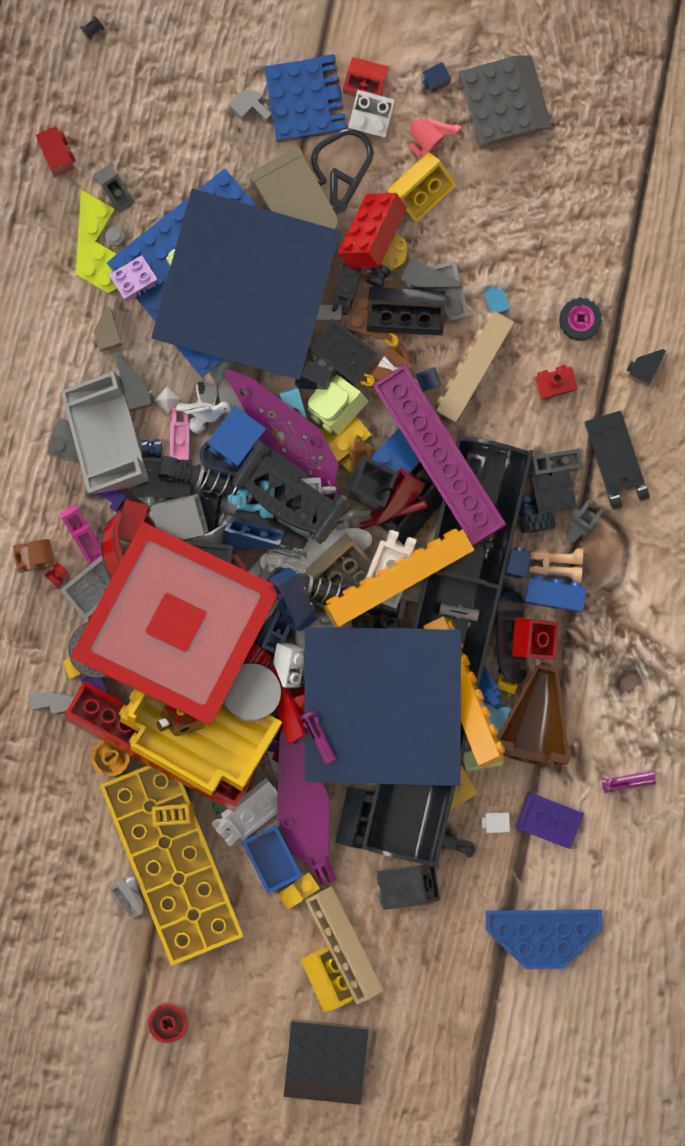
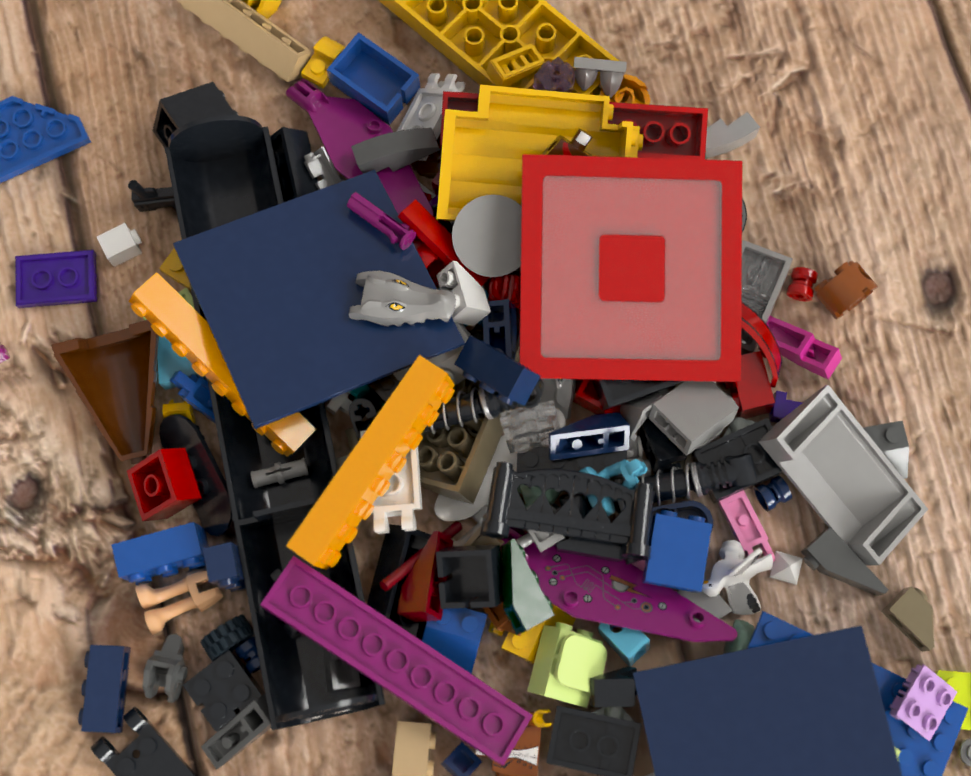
camera: 160 degrees right, 10 degrees down
none -> dark blue brick [78,645,131,733]
none -> light grey hinge [304,146,344,190]
none -> light grey animal [349,271,456,327]
none -> dark grey slope [351,128,440,174]
none -> slope [502,538,555,635]
none -> brick [533,57,575,93]
none -> light grey tile [573,57,627,98]

